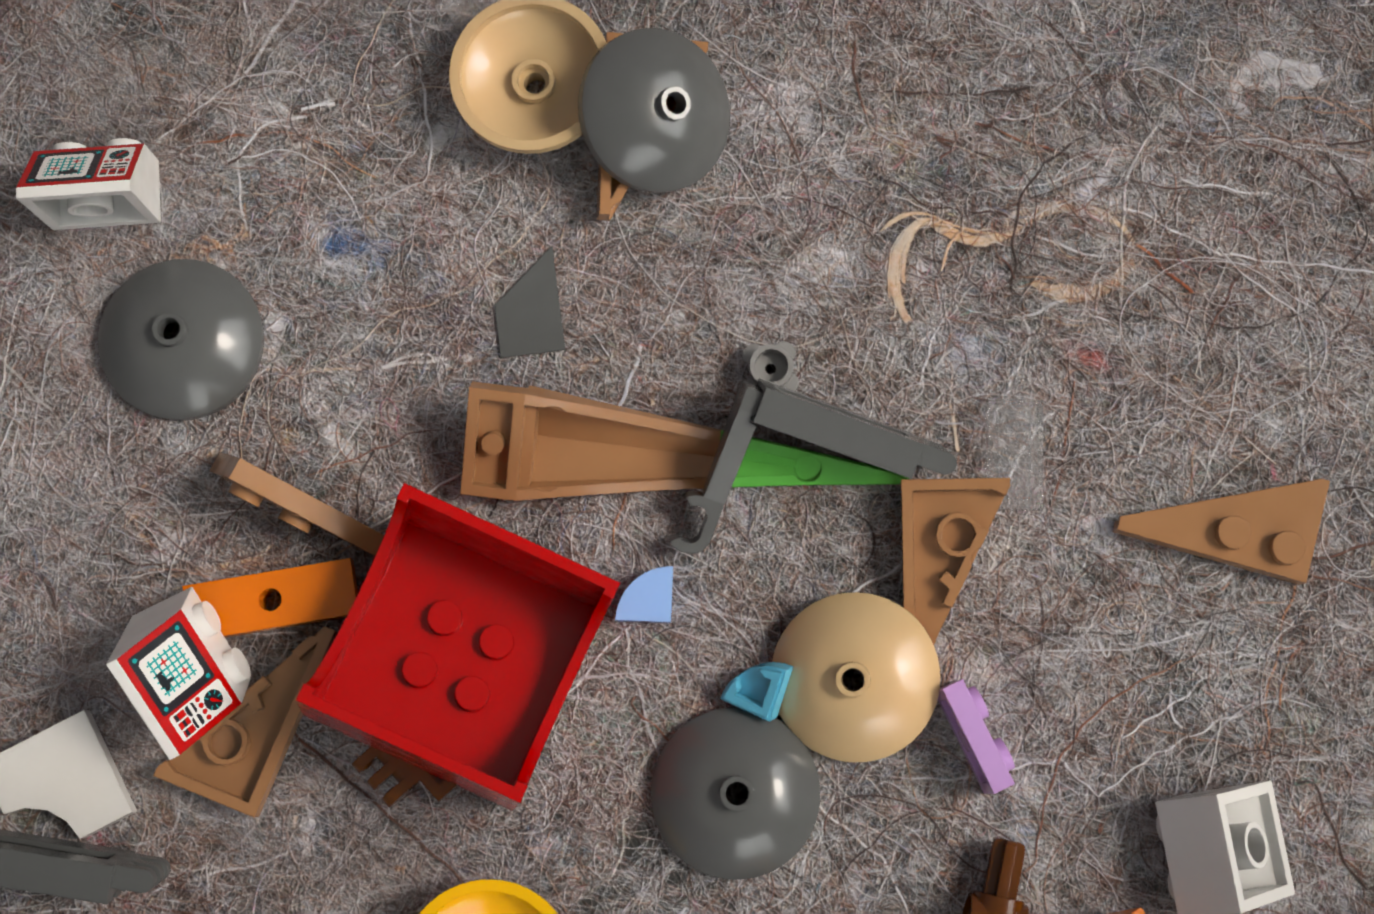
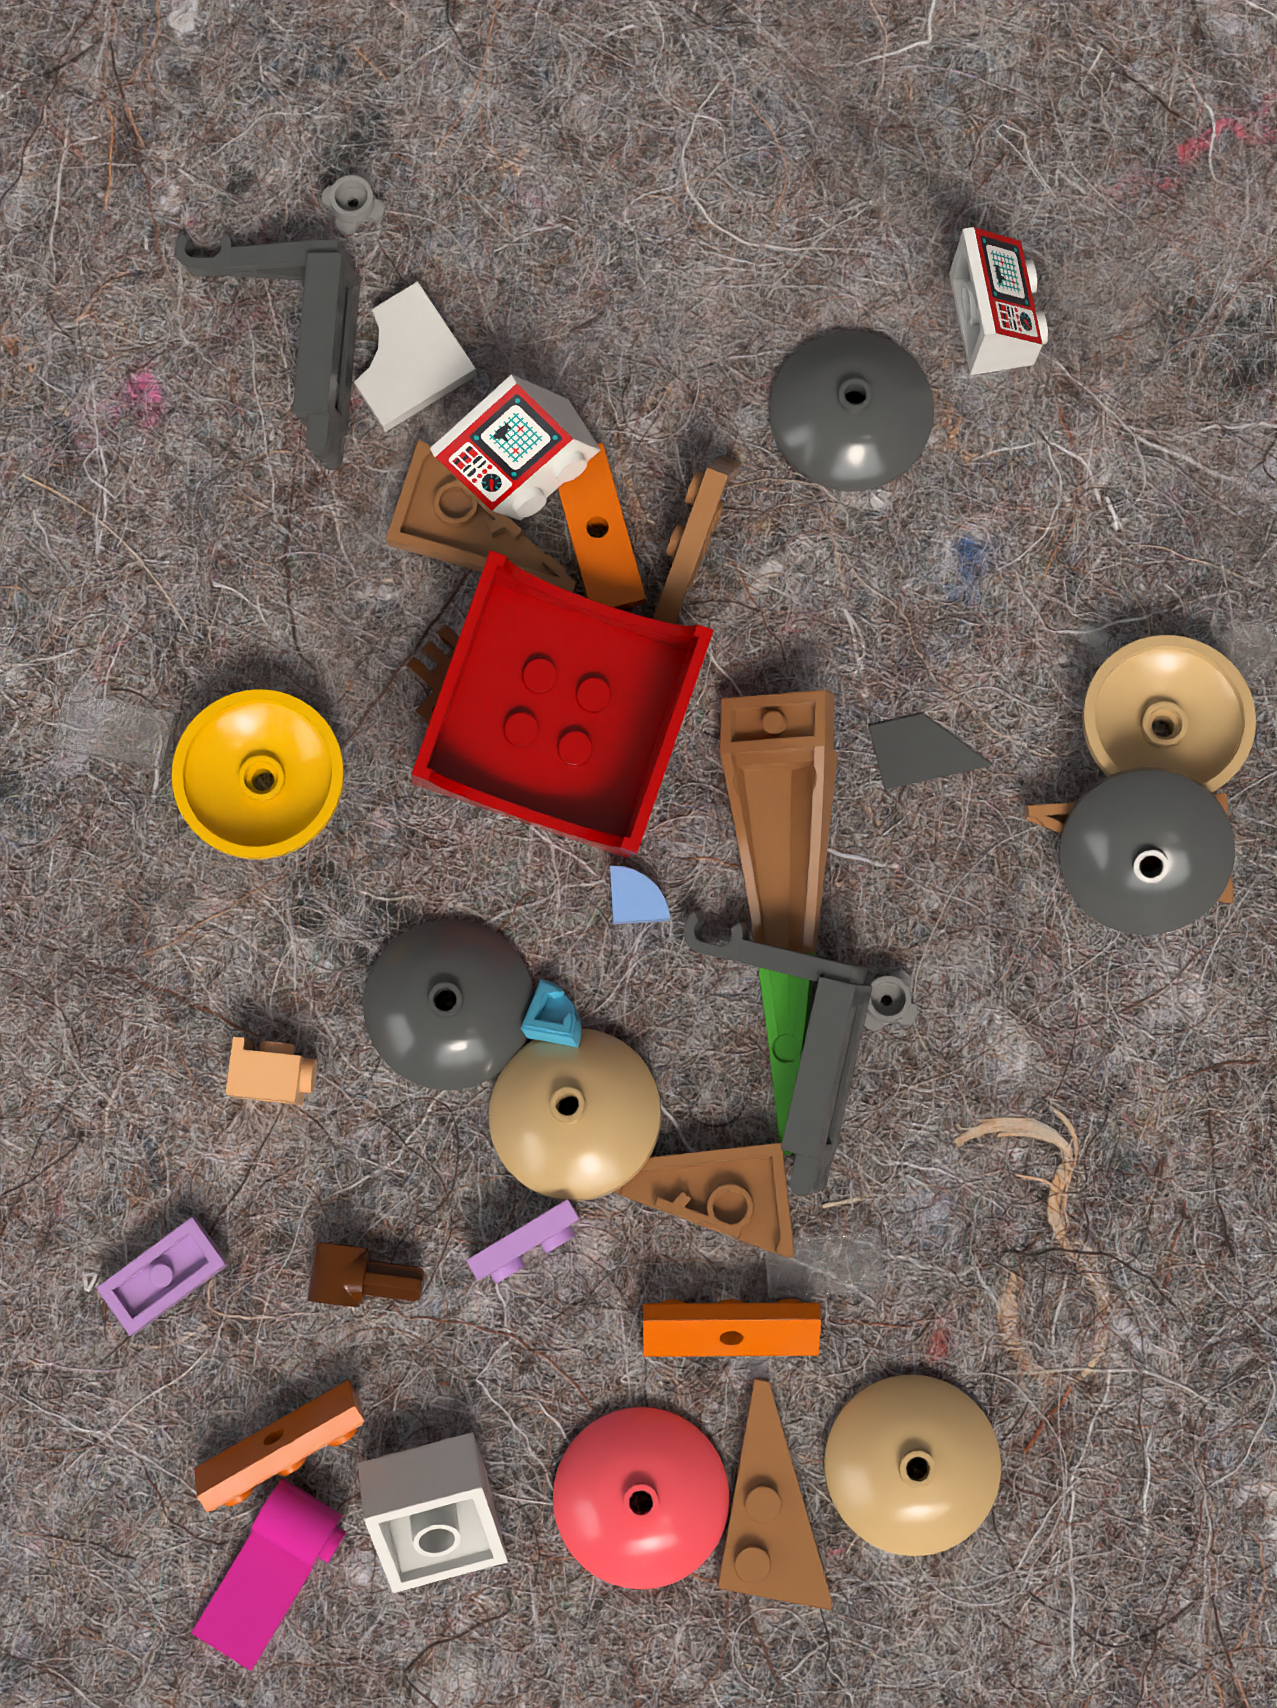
camera: 90 degrees right, 0 degrees up
none -> coral dish [553,1407,730,1589]
none -> orange tile [643,1299,821,1357]
none -> tan dish [824,1374,1001,1556]

